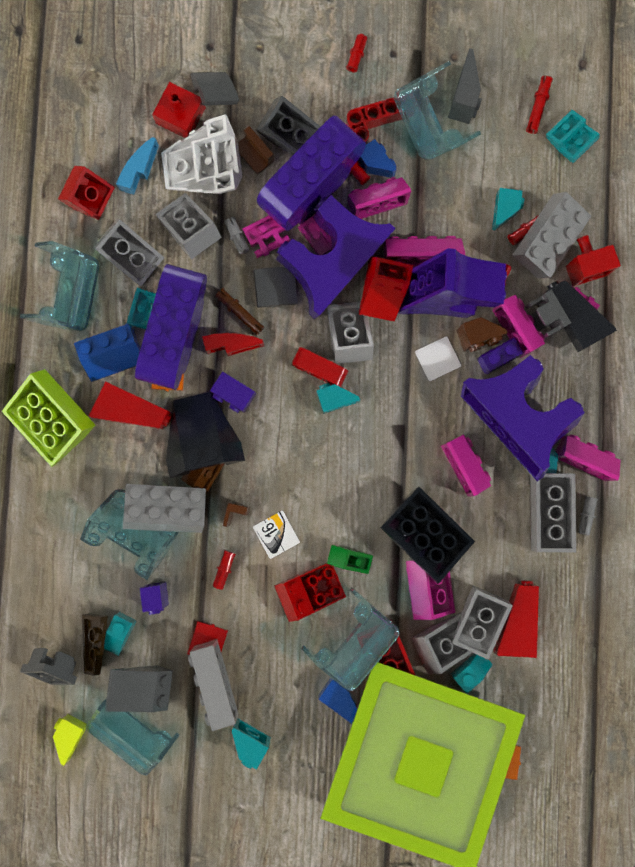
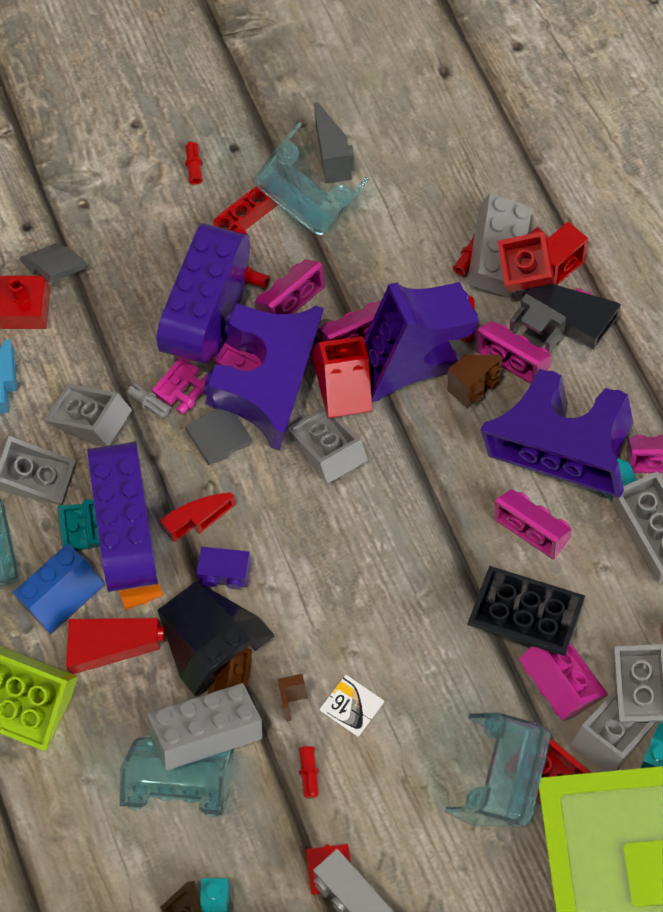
camera: 15 degrees left, 20 degrees down
dark purple brick [140,582,169,615] -> none
white wedge [161,115,242,194] -> none
reddish brown pin [215,288,265,336] -> none
reddish brown panel [238,126,274,174] -> none
dark grey slope [256,96,321,155] -> none
red slope [274,563,346,622] -> none
red beam [291,347,349,387] -> none
teal slope [316,383,360,414] -> none
blue slope [318,676,358,724] -> none
green slope [327,545,373,574] -> none
blue slope [358,139,397,178] -> none
white sticker [415,336,461,381] -> none
dark purple brick [477,338,523,374] -> none
teal slope [492,188,525,231] -> none
red pin [526,76,553,134] -> none
teal slope [546,110,600,163] -> none
none -> red brick [497,231,555,292]

